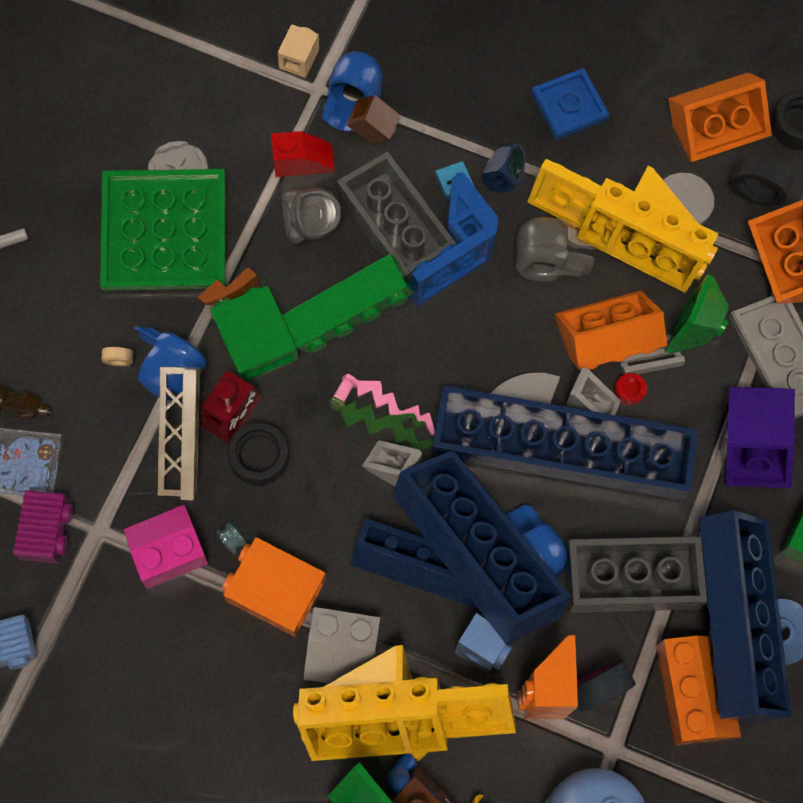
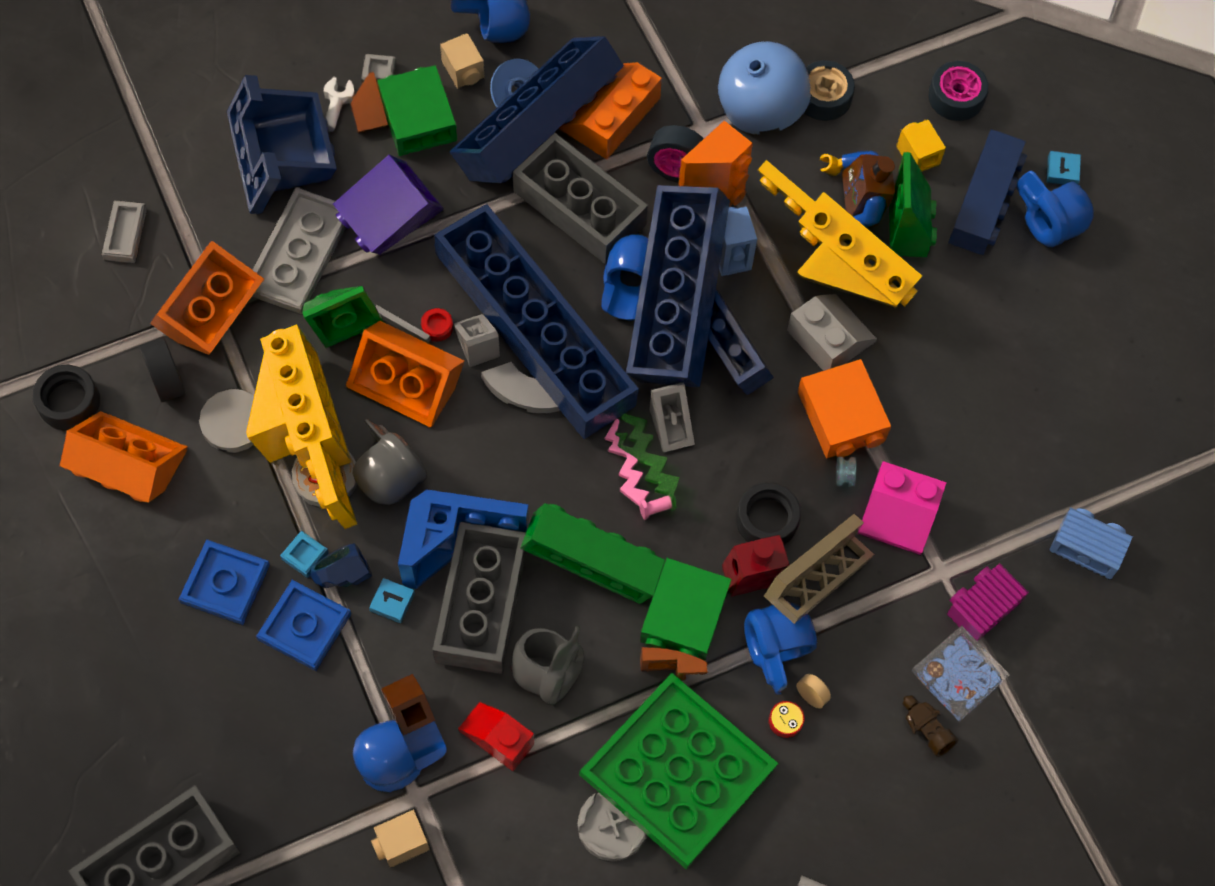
camera: 135 degrees left, 5 degrees down
none -> blue tile [256,580,352,671]
none -> dark azure tile [280,530,329,578]
none -> tile [769,701,804,738]

